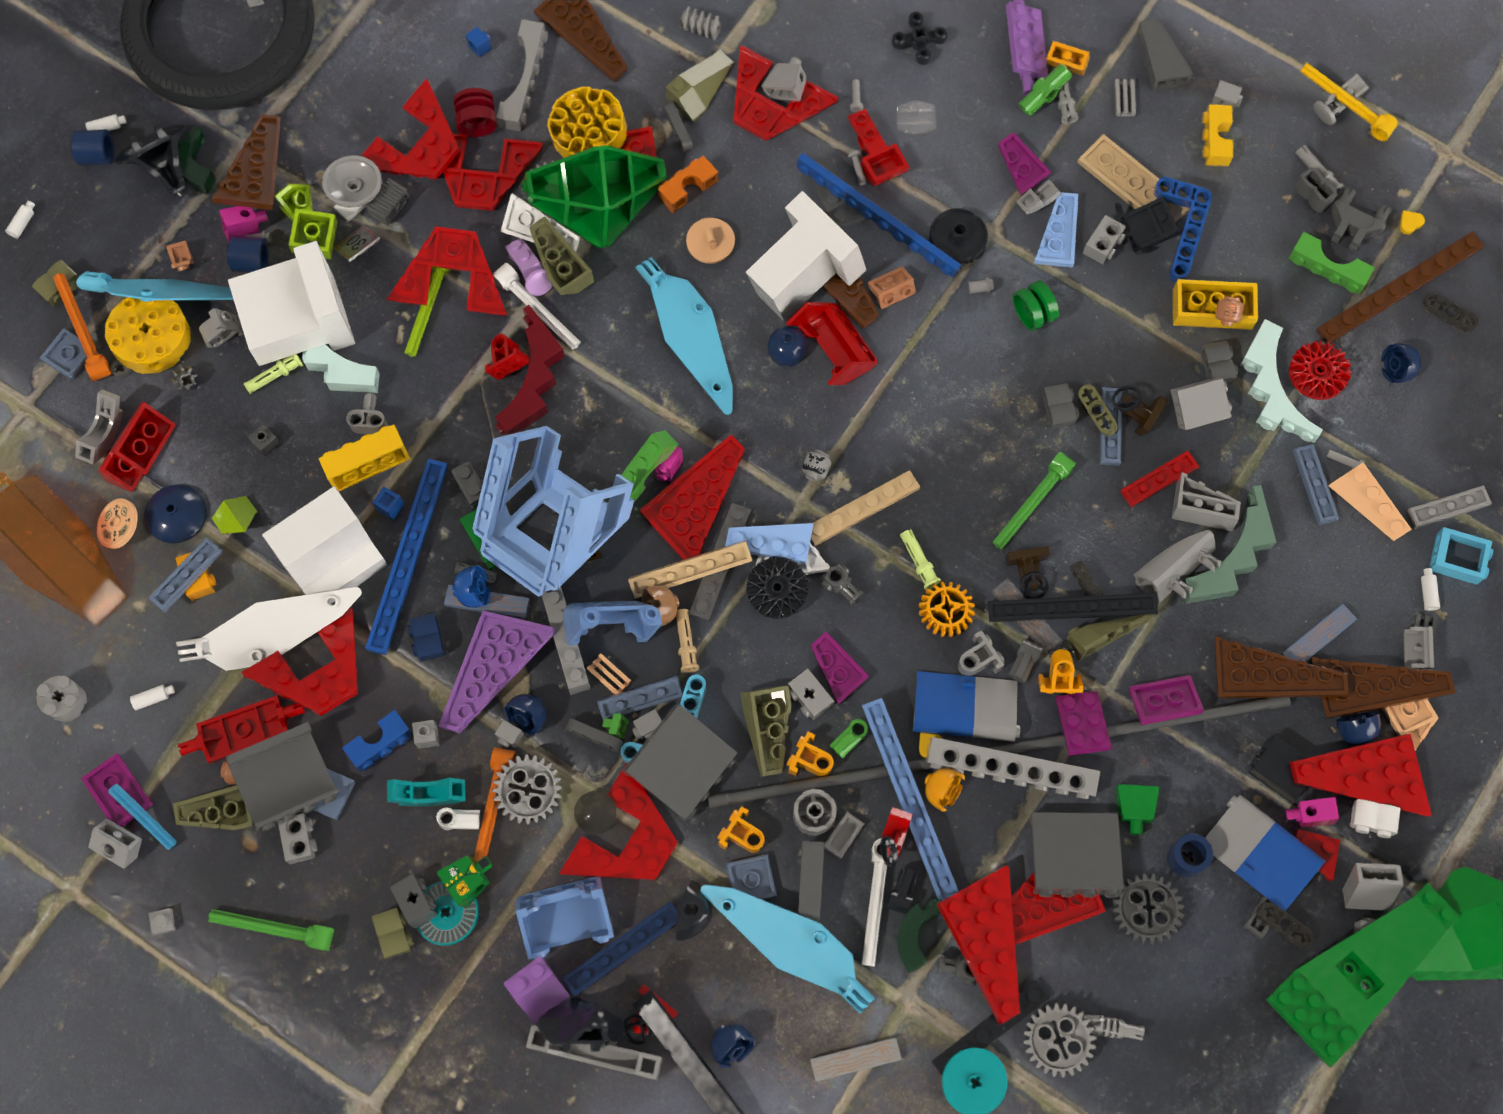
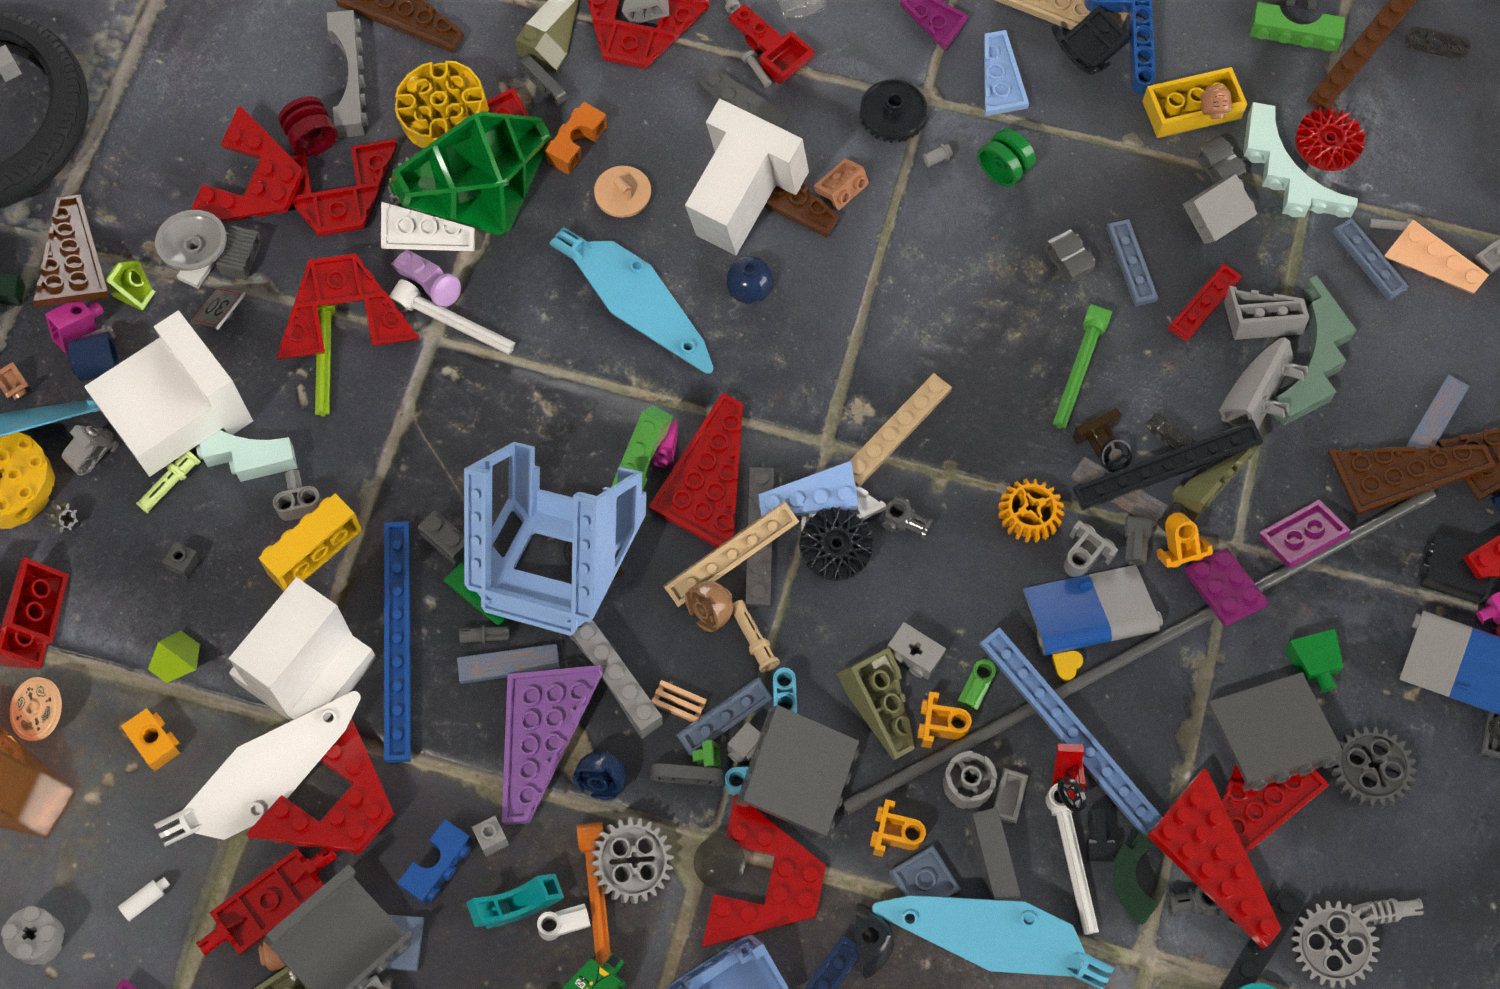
camera: 20 degrees left, 5 degrees down
dark blue dish [144,485,207,544] -> none
sand blue tile [148,537,223,613] -> none
lime brick [289,208,338,259] -> none
blue panel [372,486,404,520] -> none
dark blue brick [407,613,445,662] -> none
blue cylinder [452,566,491,608] -> none
blue plate [465,27,491,57] -> none
red pin [485,334,529,380] -> none
dark red arch [495,305,565,435] -> none
light grey plate [495,720,524,749] -> none
olive wedge [529,216,594,295] -> none
medium blue windscreen [563,601,662,645] -> none
red windscreen [786,302,878,386] -> none
blue plate [796,153,961,278] -> none
light grey head [802,450,831,481] -> none
magenta wing [811,632,869,706] -> none
yellowish green pin [900,529,942,590] -> none
light orange cylinder [924,768,965,812] -> none
light grey brick [925,737,1100,800] -> none
light grey slope [1016,180,1061,214] -> none
olive beam [1078,385,1118,436] -> none
light grey brick [1083,215,1126,265] -> none
dark brown piece [1112,386,1168,436] -> none
dark blue piece [1167,833,1213,877] -> none
dark blue cylinder [1381,343,1421,383] -> none

